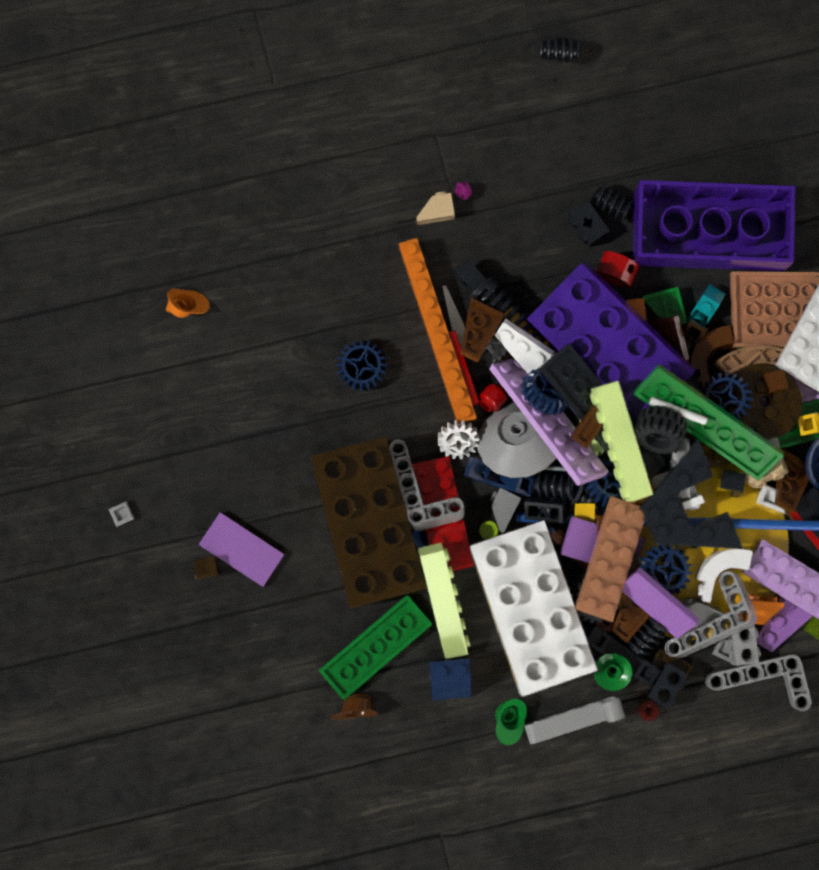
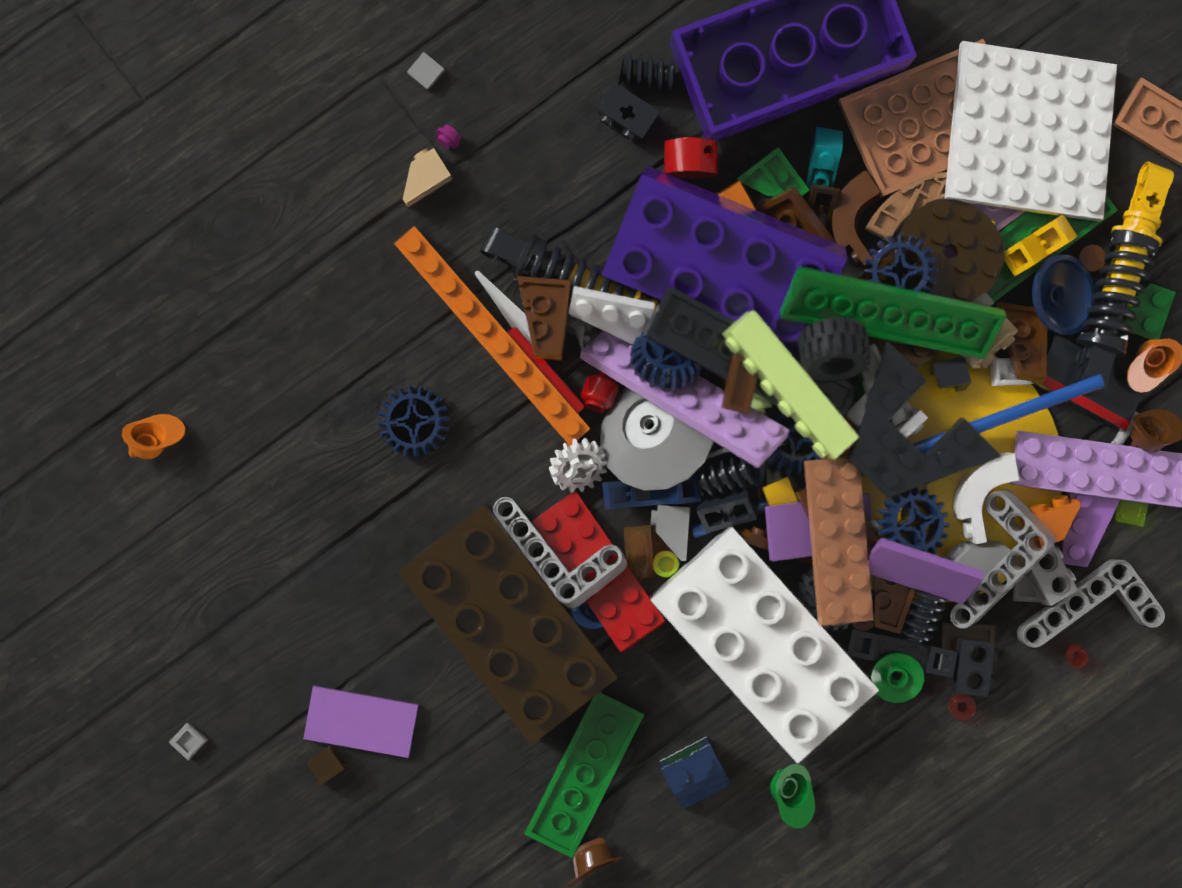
camera: 30 degrees left, 5 degrees up
yellowish green brick [418,543,470,660] -> none
light grey beam [524,696,625,744] -> none
white bar [649,397,707,425] -> none
reddish brown tile [763,370,789,393] -> none
none -> light grey tile [407,52,445,91]
none -> clear orange slope [623,525,653,579]
none -> clear red hinge [1065,645,1089,668]

